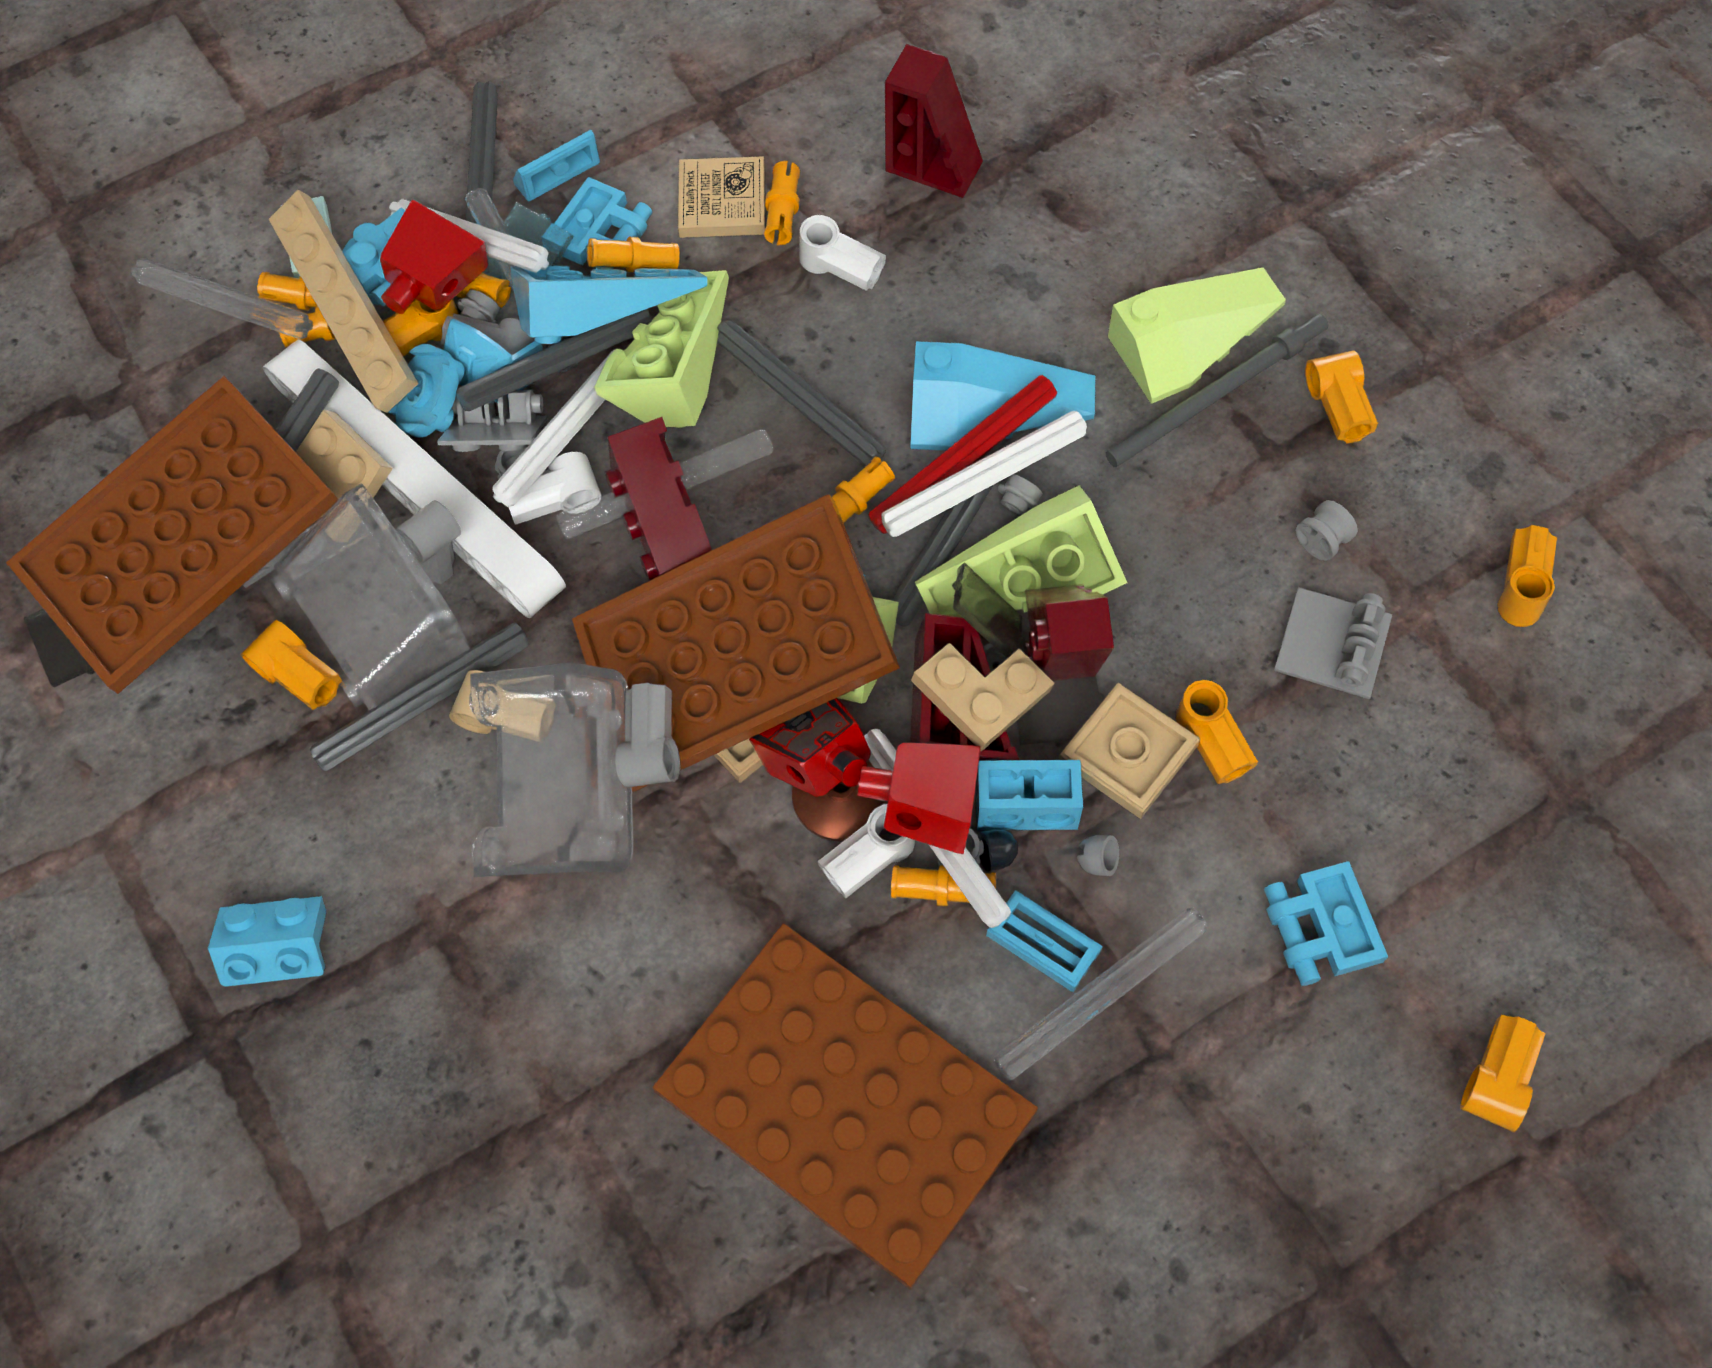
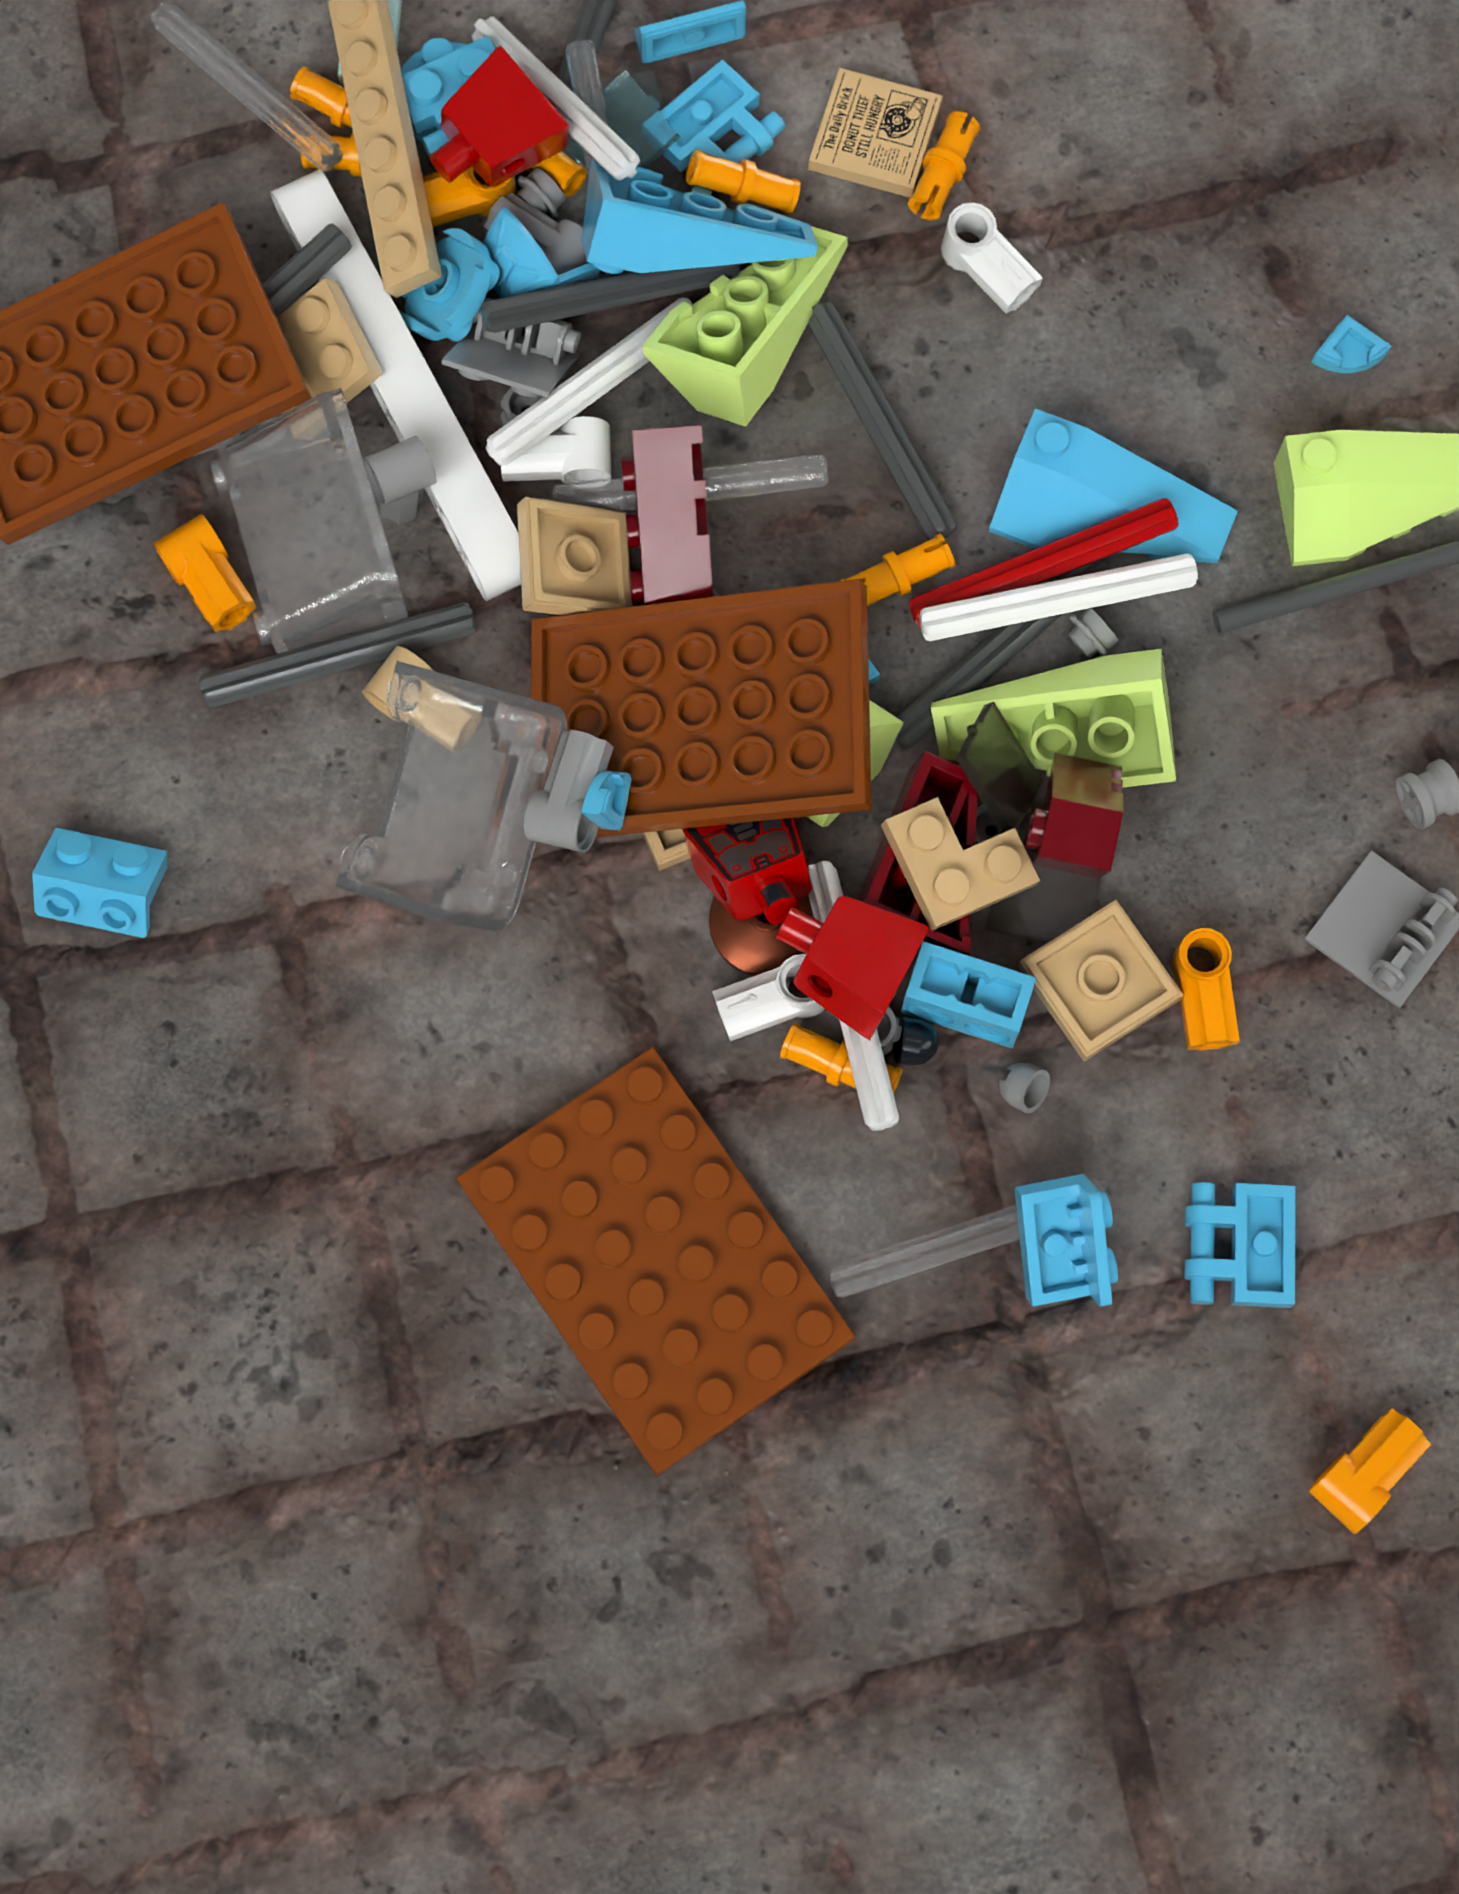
camera: 15 degrees right, 10 degrees up
dark red wedge [885,44,983,198] -> none
medium azure tile [986,890,1103,992] -> none
none -> tan tile [517,497,633,615]
none -> medium azure tile [581,771,632,831]
none -> medium azure bracket [1014,1174,1118,1307]
none -> medium azure tile [1311,315,1392,373]

